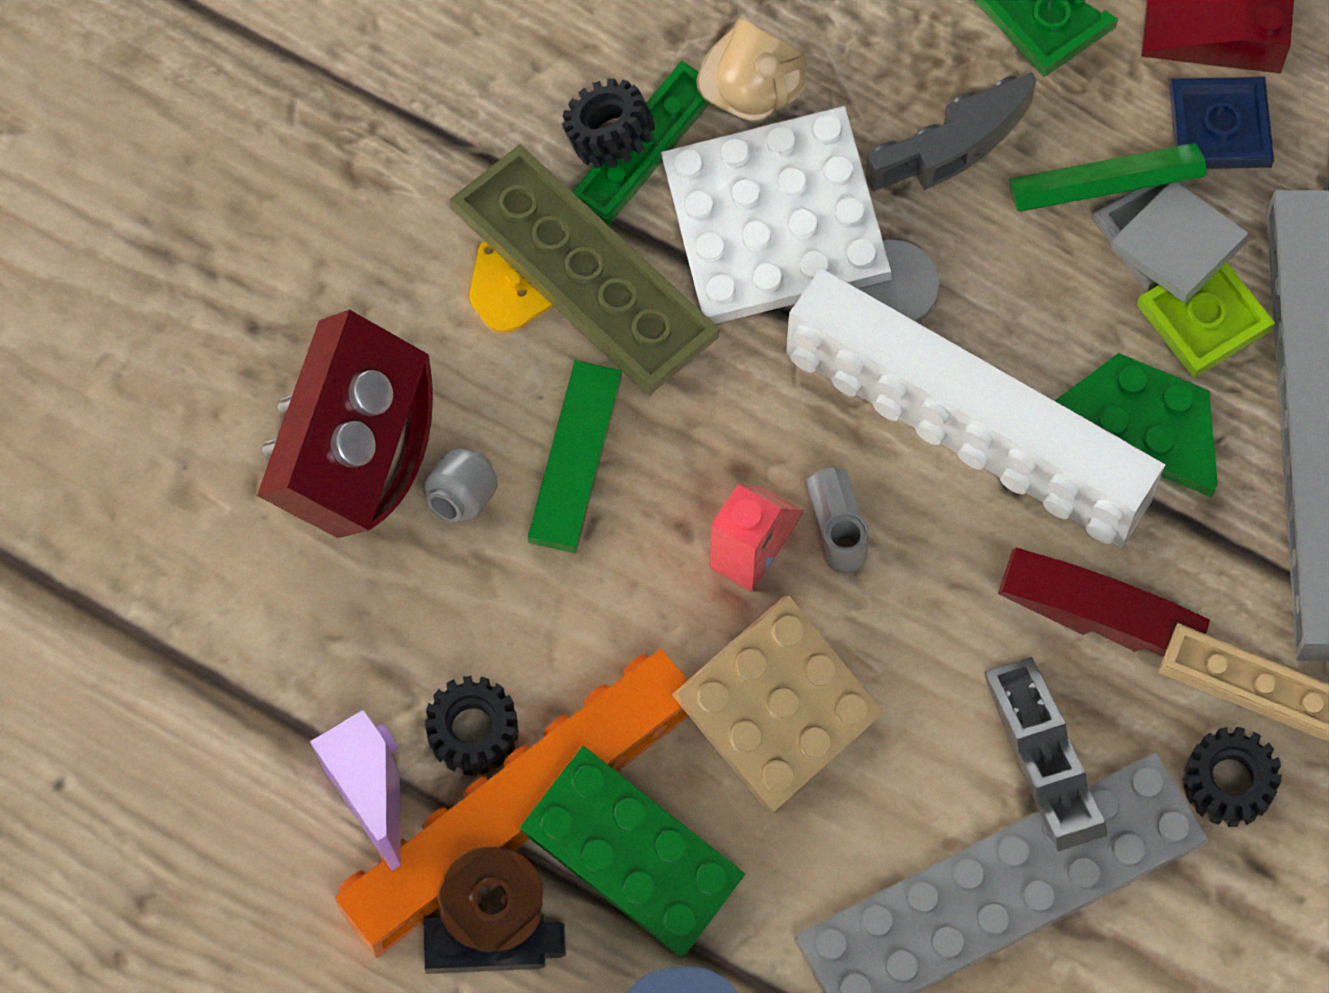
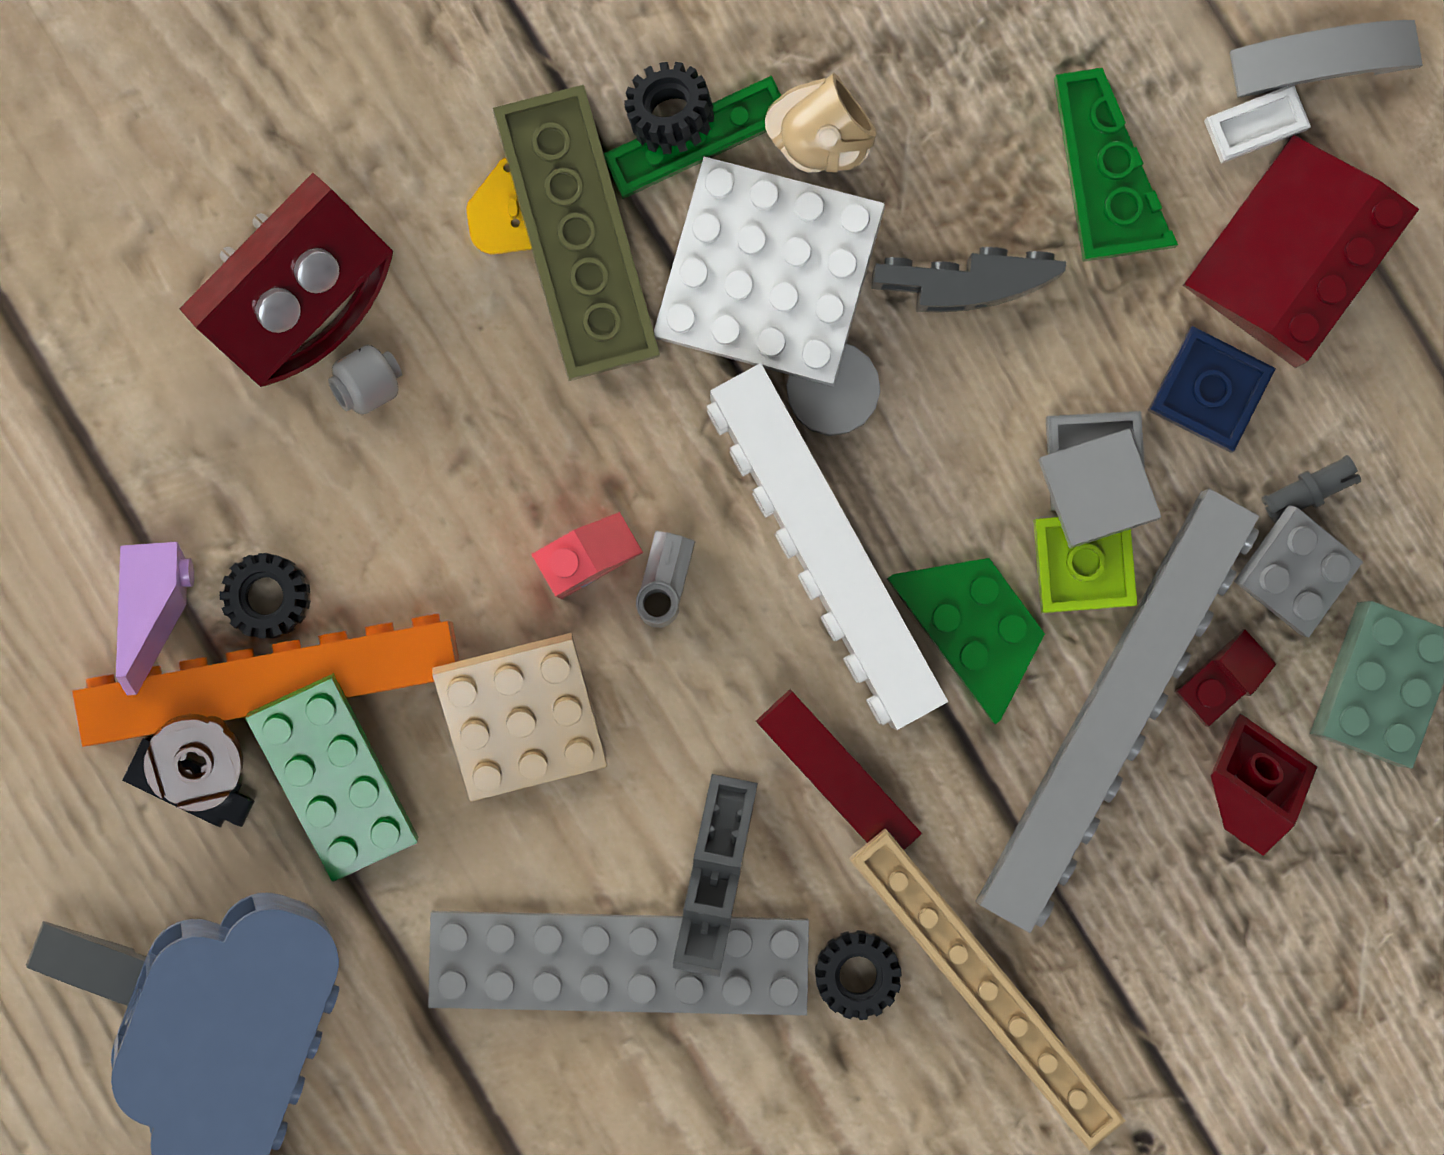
camera: 25 degrees right, 20 degrees up
green tile [528,360,622,553] -> none
green tile [1008,143,1207,212] -> none

